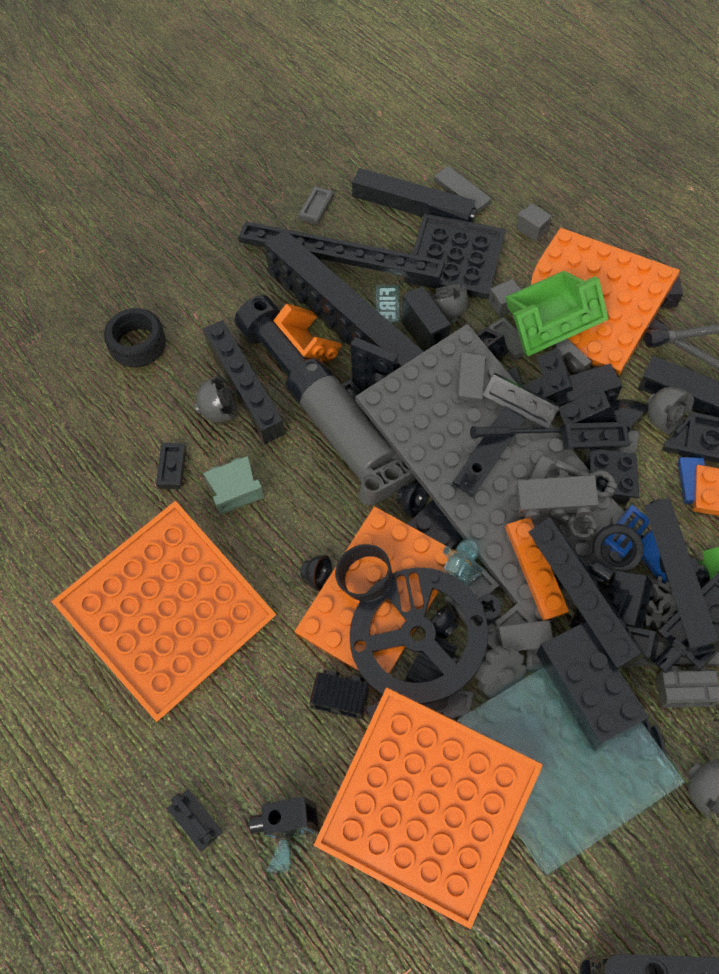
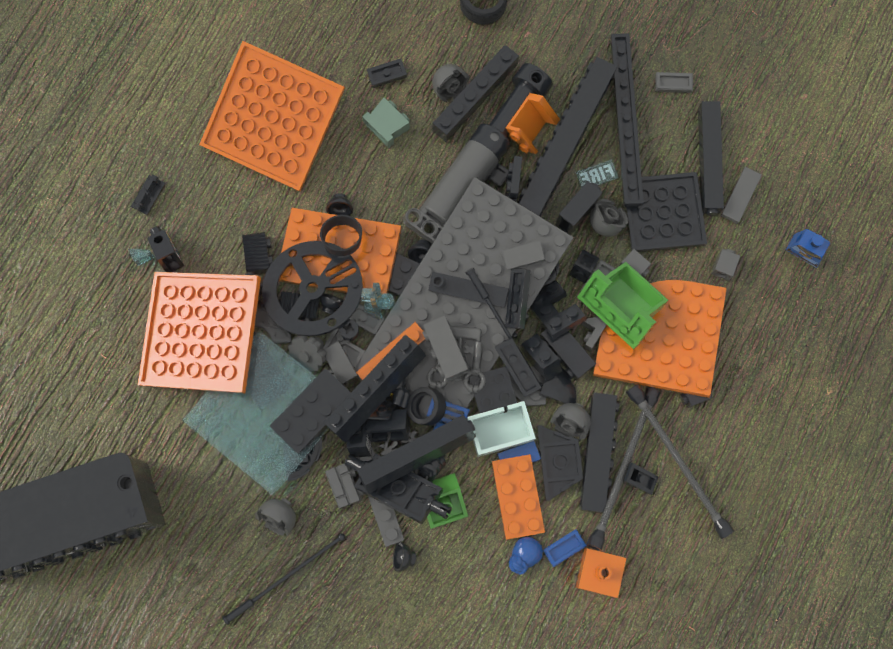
camera: 65 degrees right, 15 degrees up
none -> light aqua piece [467,401,536,457]
none -> blue torso [785,229,830,268]

